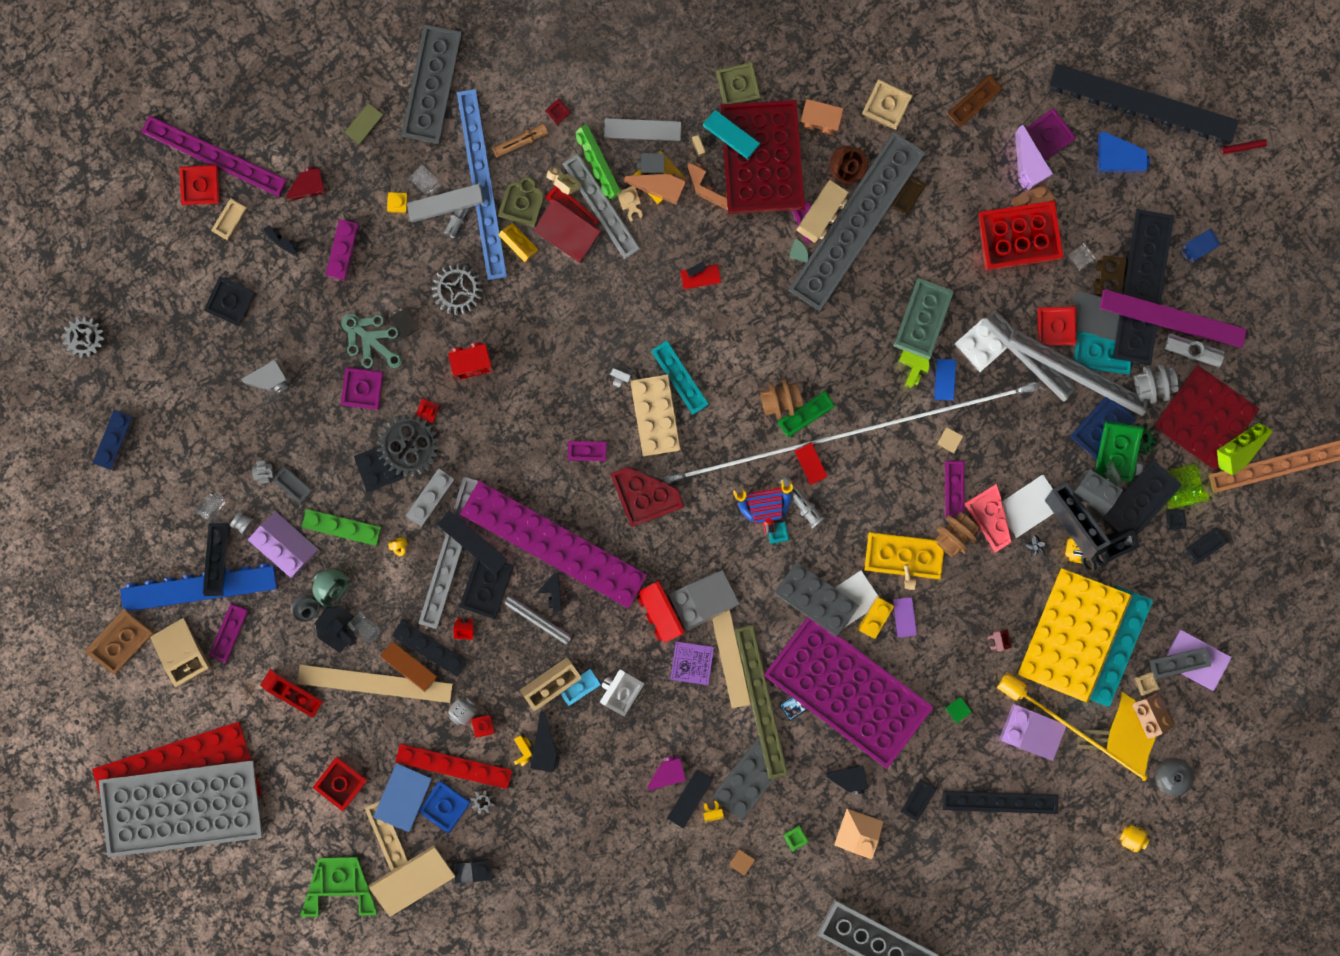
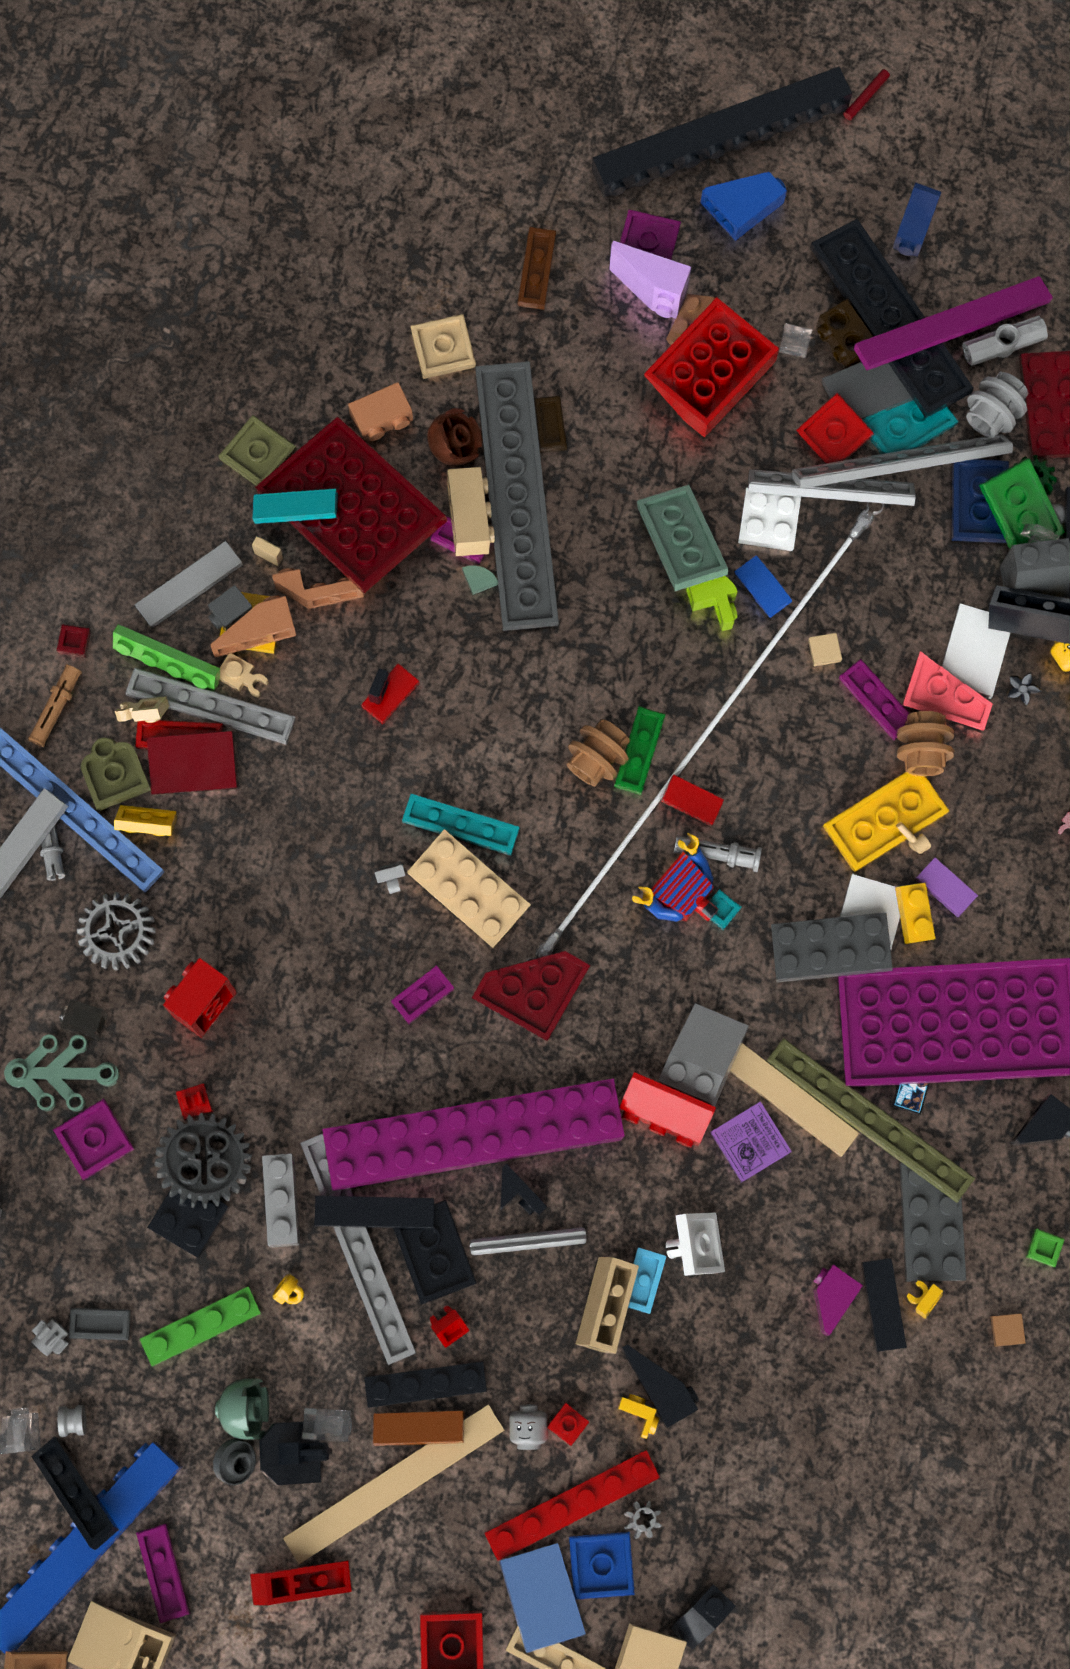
camera: 40 degrees left, 10 degrees down
lavender slope [248,512,319,578] -> none

